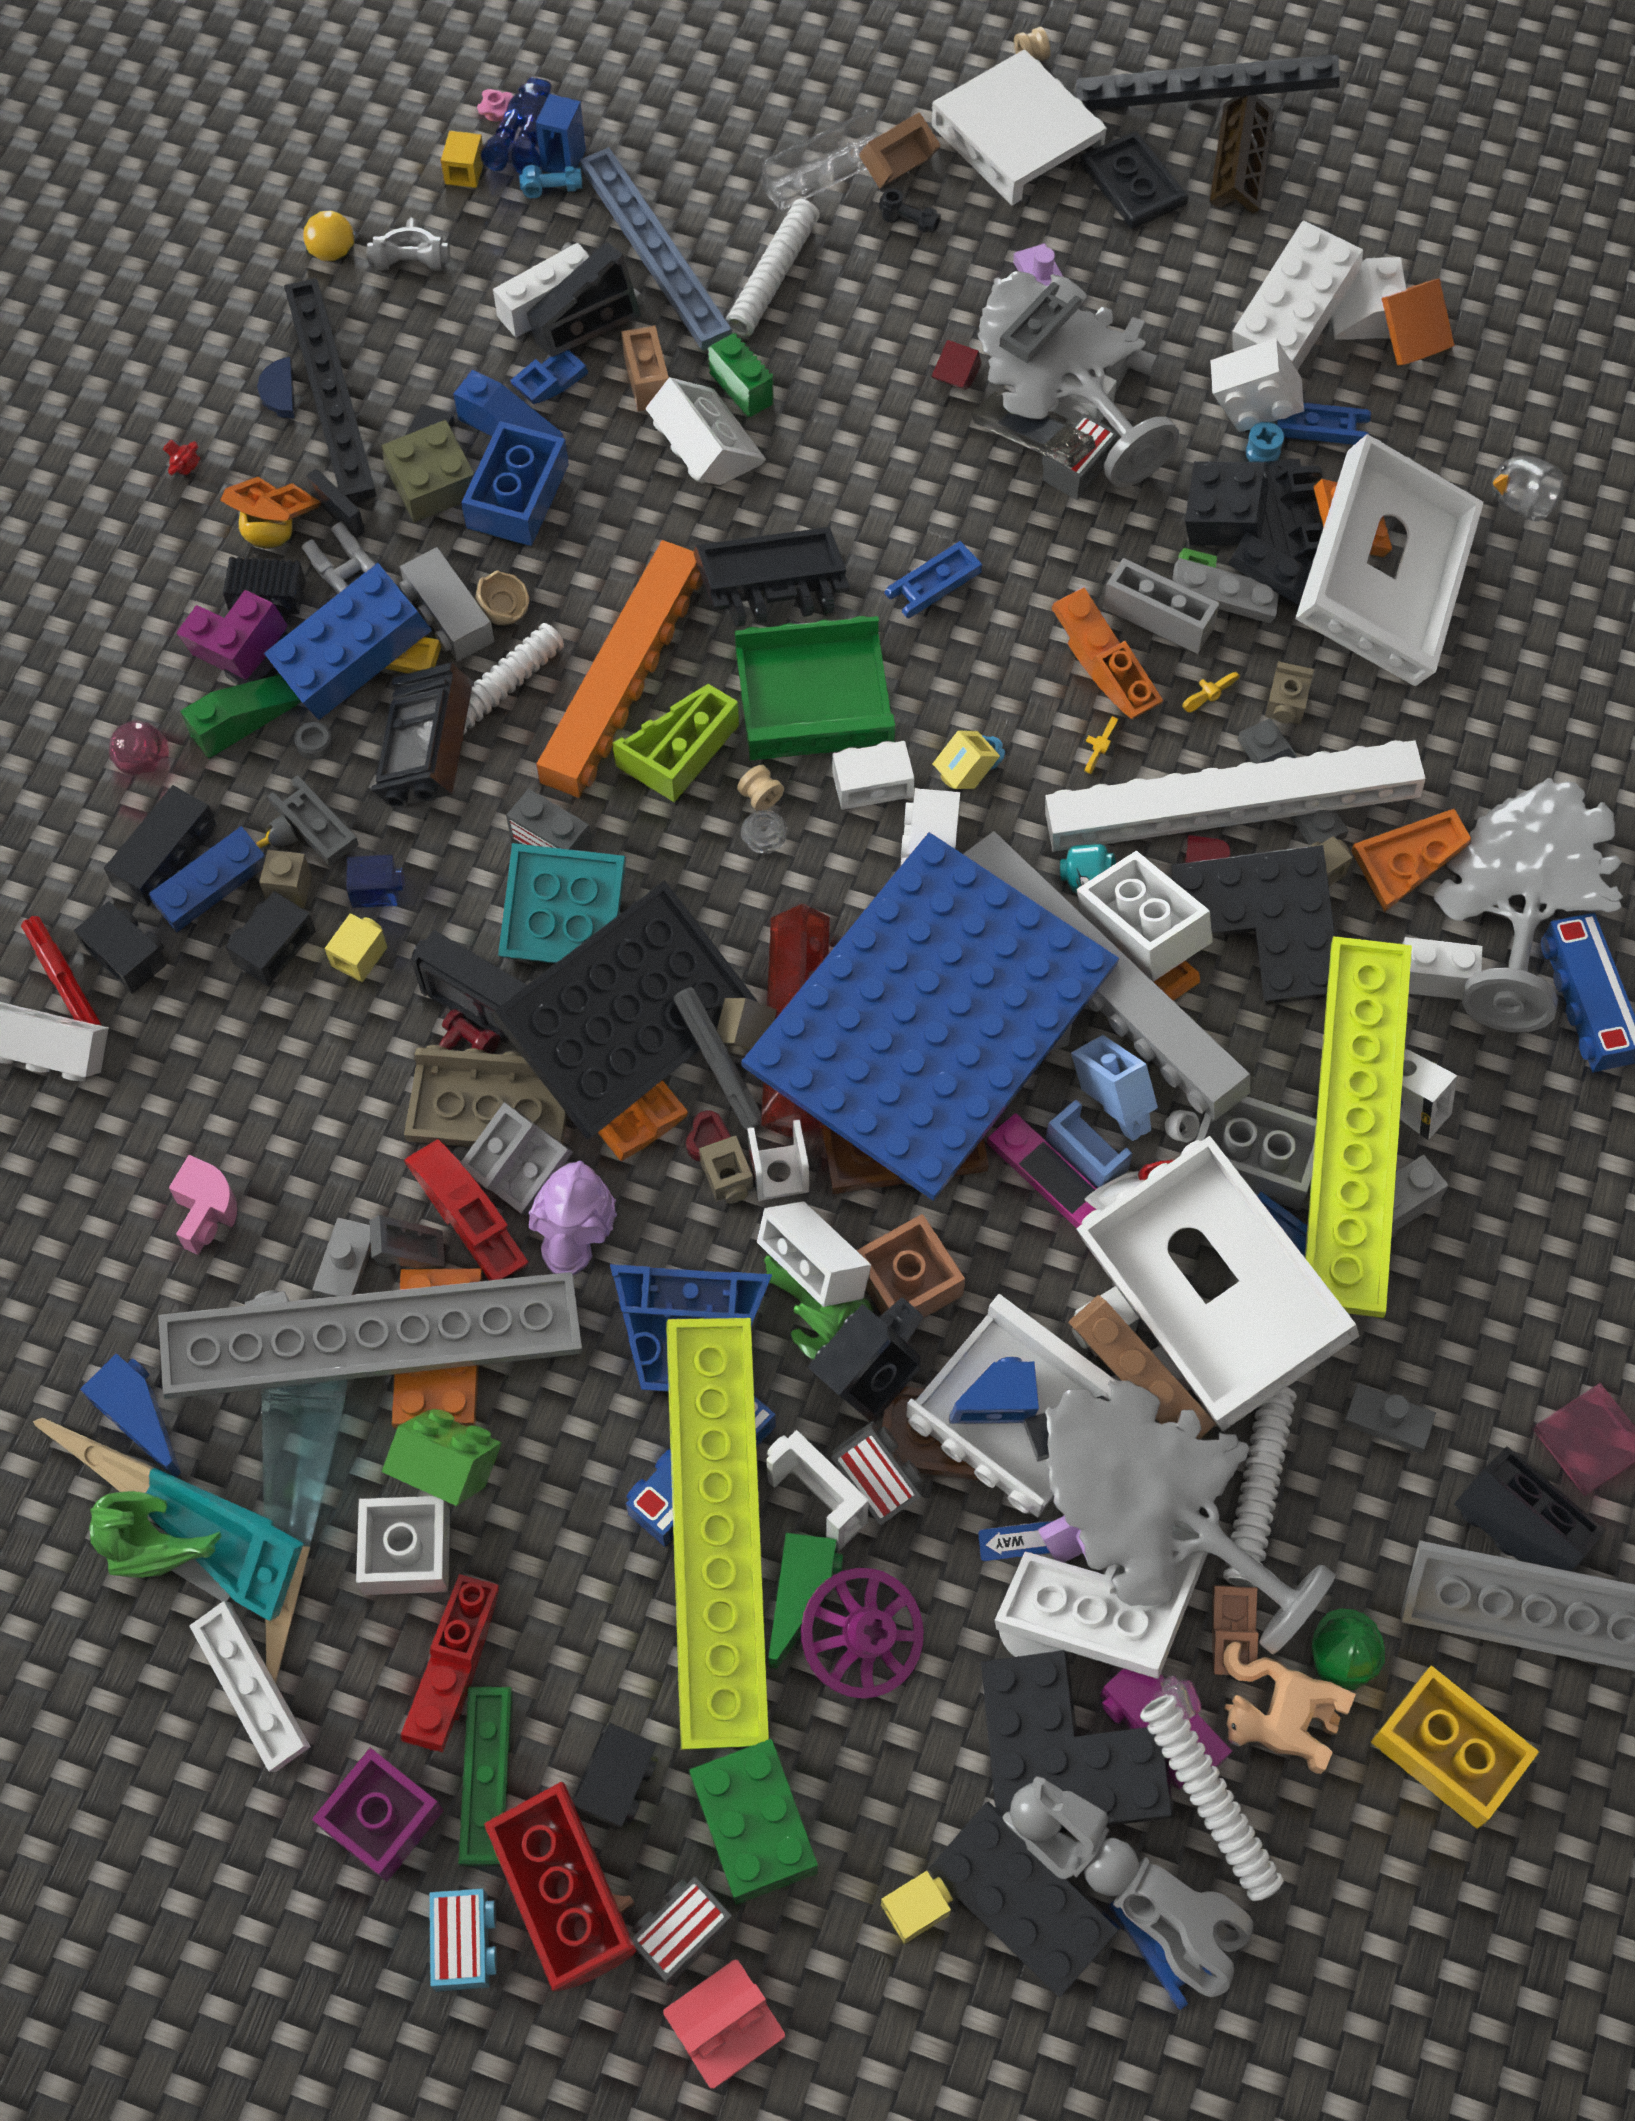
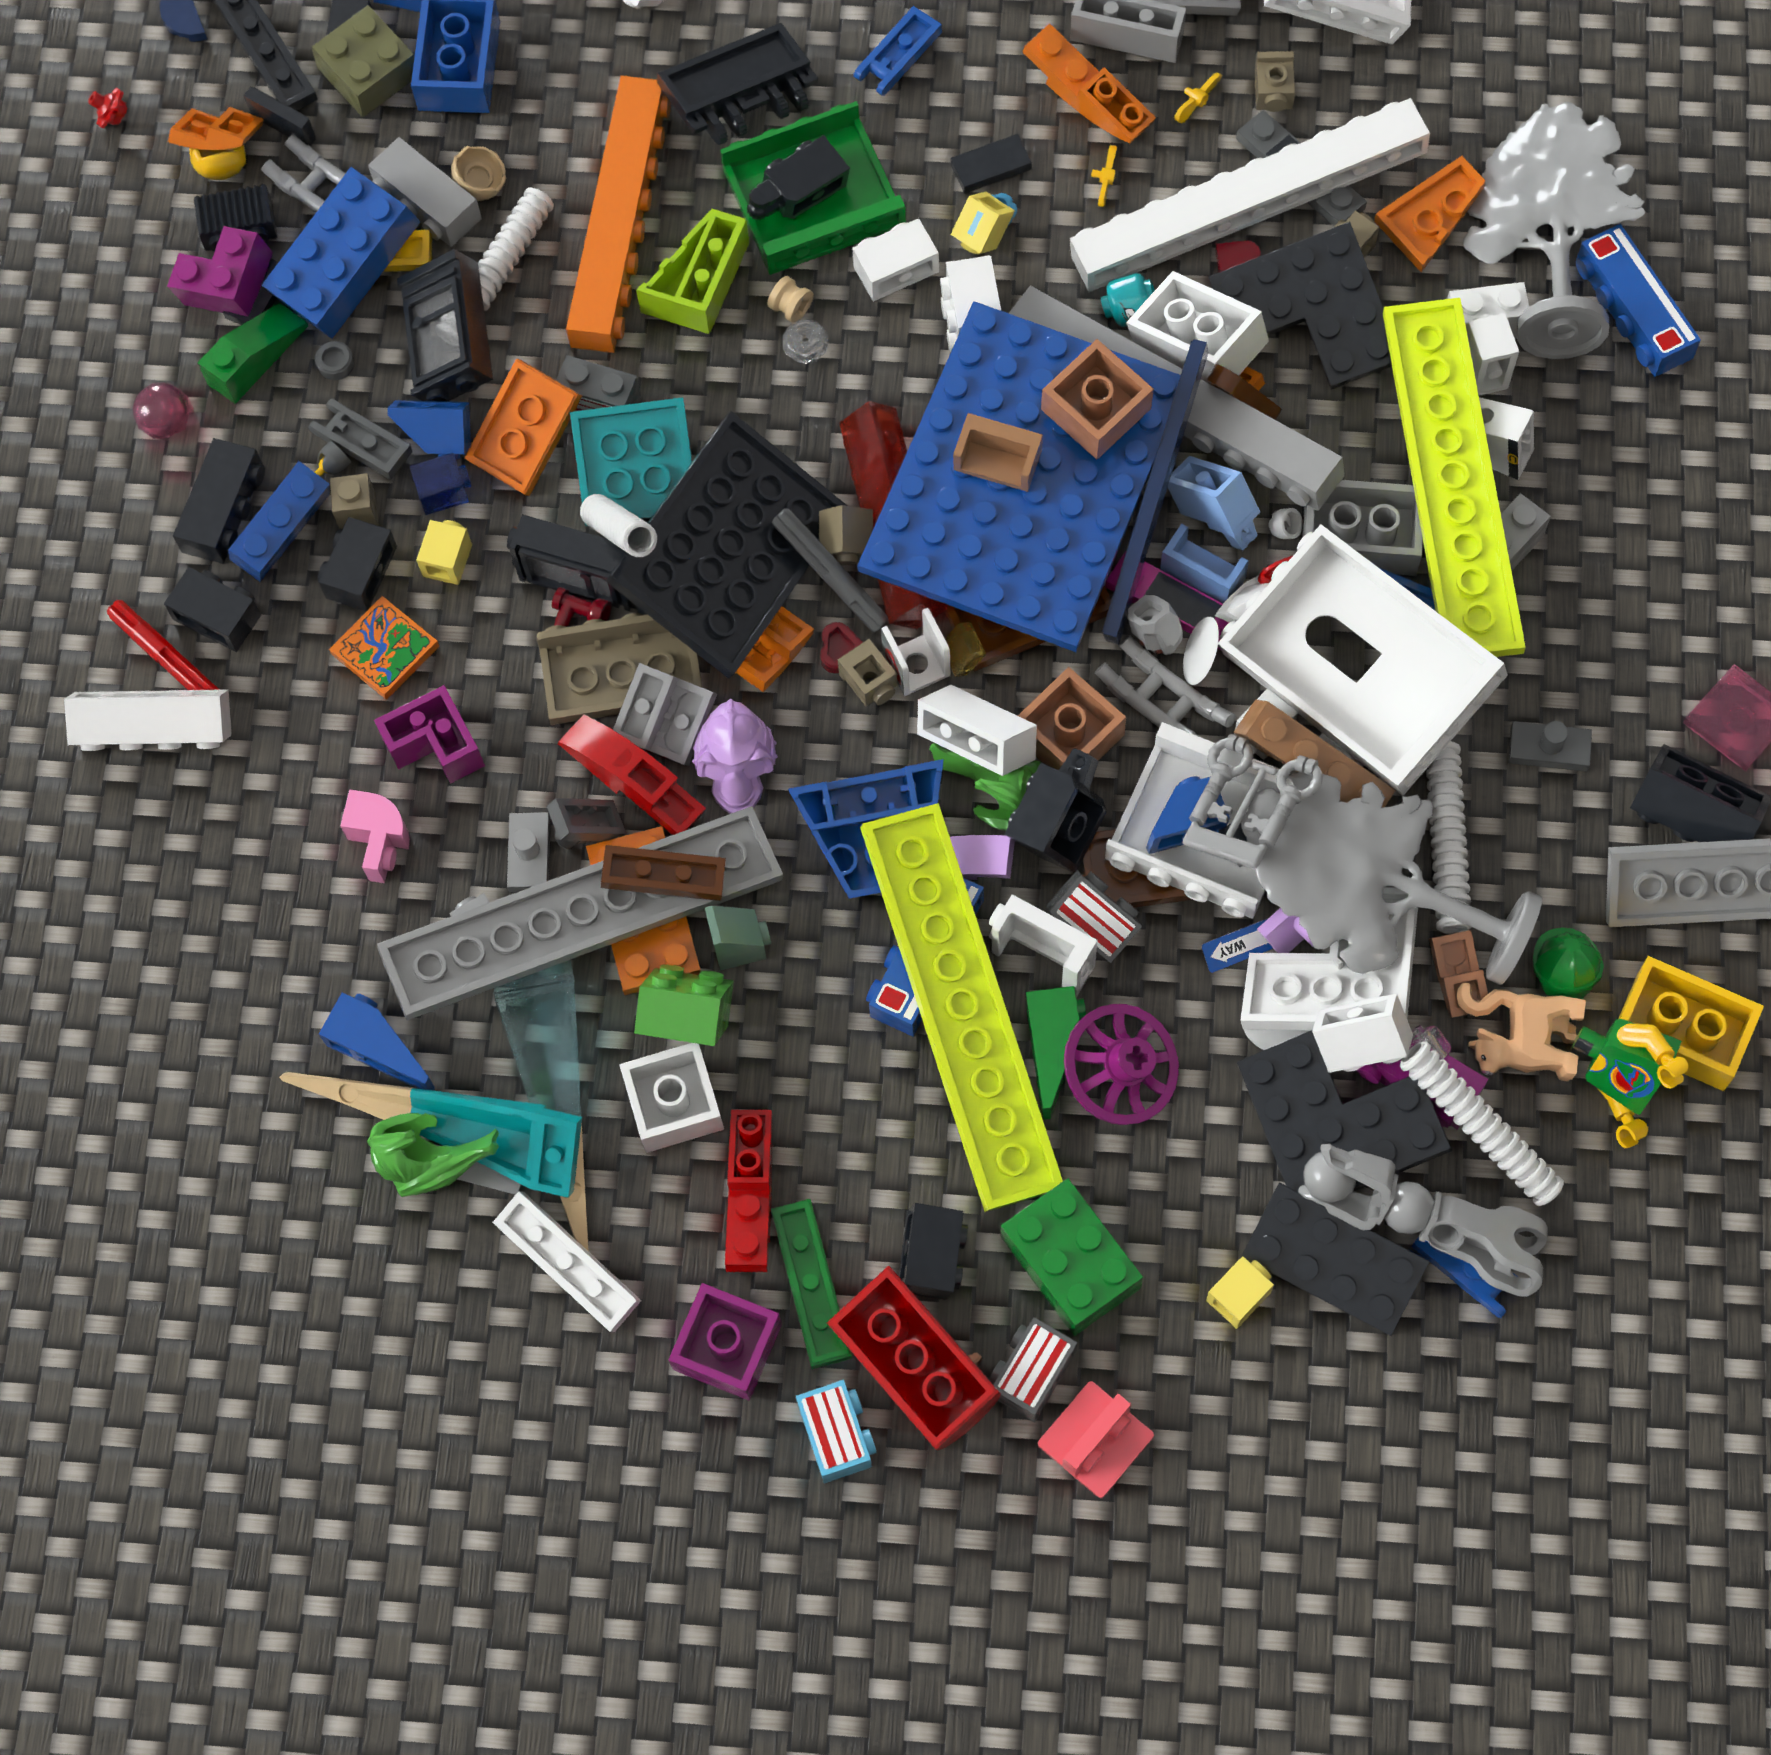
camera: 10 degrees left, 5 degrees up
none -> tile [329,596,439,700]
none -> magenta brick [374,685,485,784]
none -> blue slope [388,400,471,460]
none -> orange tile [464,358,582,496]
none -> white piece [580,494,657,557]
none -> reddish brown plate [601,845,726,901]
none -> sand green slope [705,906,771,971]
none -> black hinge [747,135,850,221]
none -> clear yellow plate [945,622,986,677]
none -> black tile [950,134,1032,194]
none -> lavender slope [950,835,1015,880]
none -> medium nougat panel [953,413,1043,492]
none -> nougat brick [1041,339,1154,460]
none -> light grey piece [1095,635,1236,739]
none -> dark blue tile [1102,339,1209,645]
none -> light grey rock [1128,595,1183,655]
none -> white sticker [1183,617,1219,685]
none -> light grey piece [1183,734,1323,868]
none -> reddish brown beam [1206,364,1282,420]
none -> white brick [1312,993,1413,1073]
none -> white brick [1466,313,1519,396]
none -> torso [1572,1019,1688,1148]

